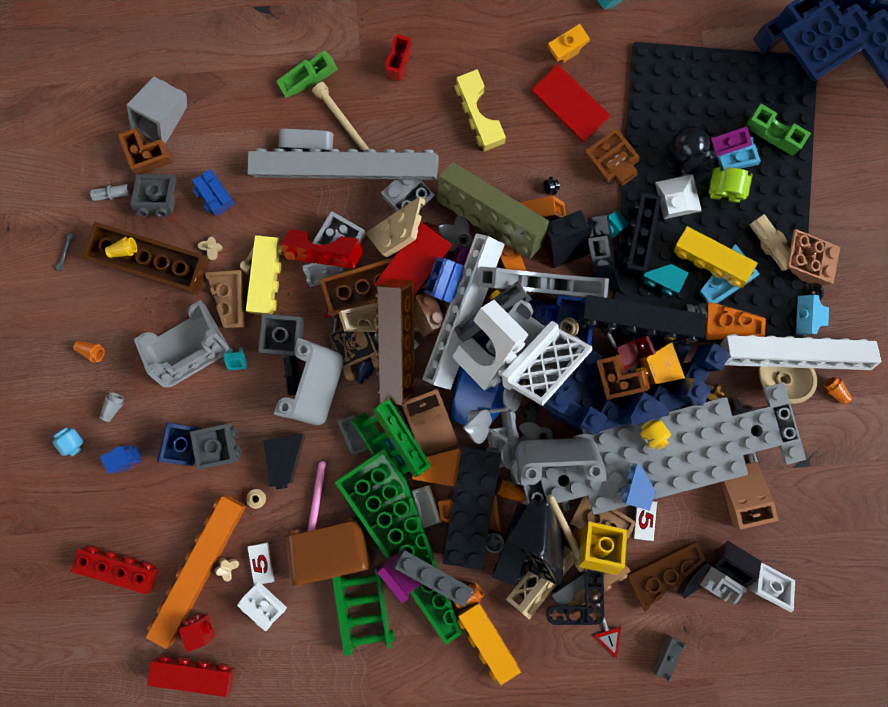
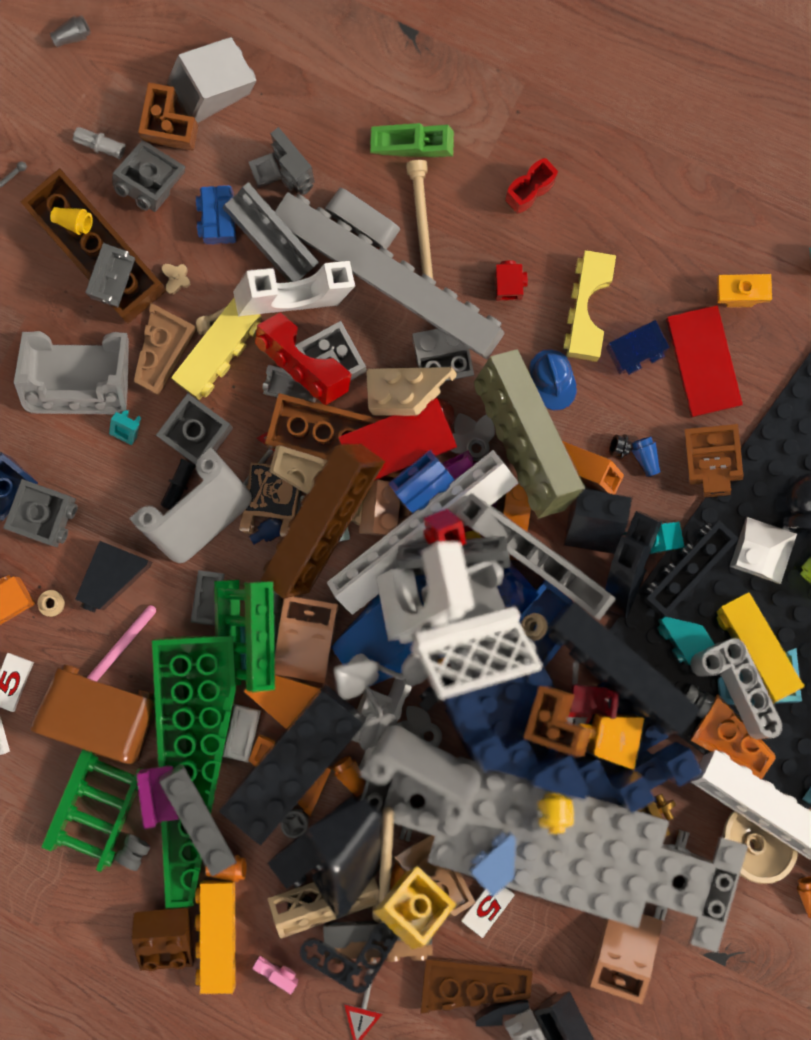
camera: 30 degrees right, 0 degrees up
none -> flat silver cone [50,15,91,47]
none -> dark grey hinge [85,243,135,307]
none -> dark grey wheel [114,834,151,871]
none -> reddish brown slope [131,908,194,971]
none -> dark grey fence [222,183,319,282]
none -> white arch [233,261,355,316]
none -> light grey tile [248,153,282,188]
none -> bright pink plate [253,956,298,994]
none -> dark grey plate [270,127,315,196]
none -> red brick [423,509,466,546]
none -> red brick [495,260,528,301]
none -> blue piece [529,349,577,410]
none -> clear blue brick [606,320,670,375]
none -> blue cone [631,436,661,477]
none -> light grey beam [691,639,782,739]

